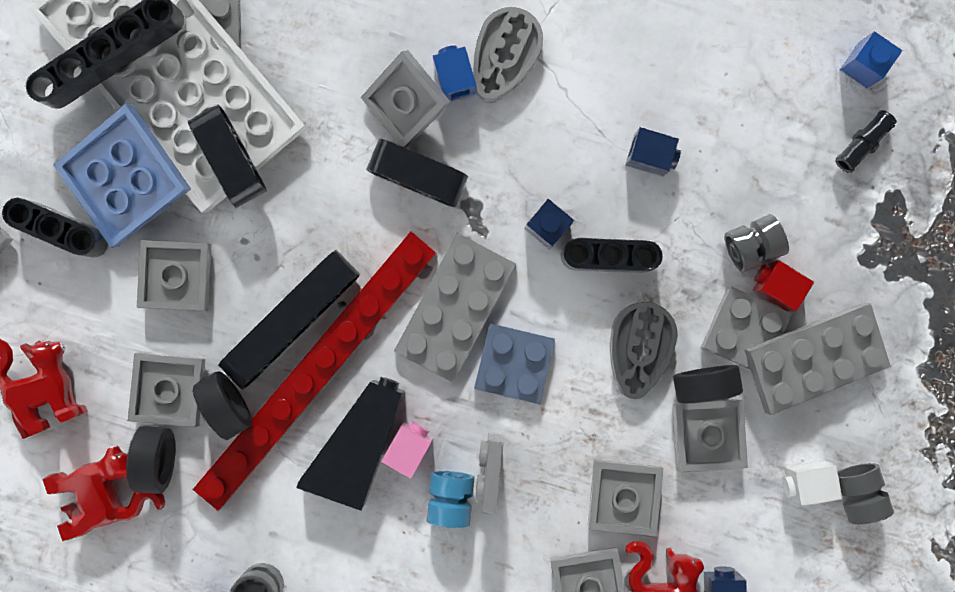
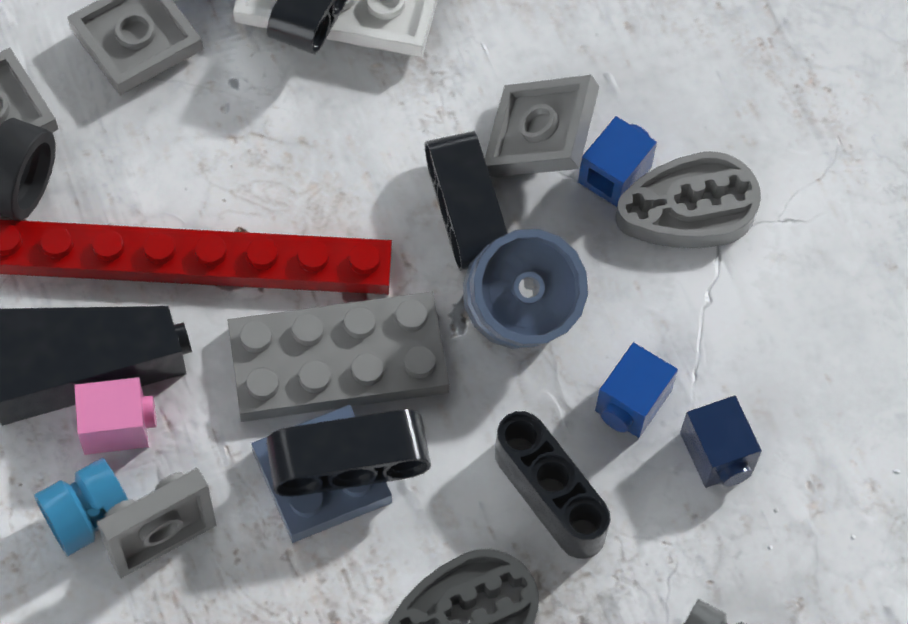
camera: 50 degrees right, 25 degrees down
black beam [218,250,360,390] -> none
dark blue brick [524,199,574,250] -> none
none -> black beam [266,409,431,497]
none -> sand blue wheel [463,229,588,349]
none -> blue brick [595,342,678,438]

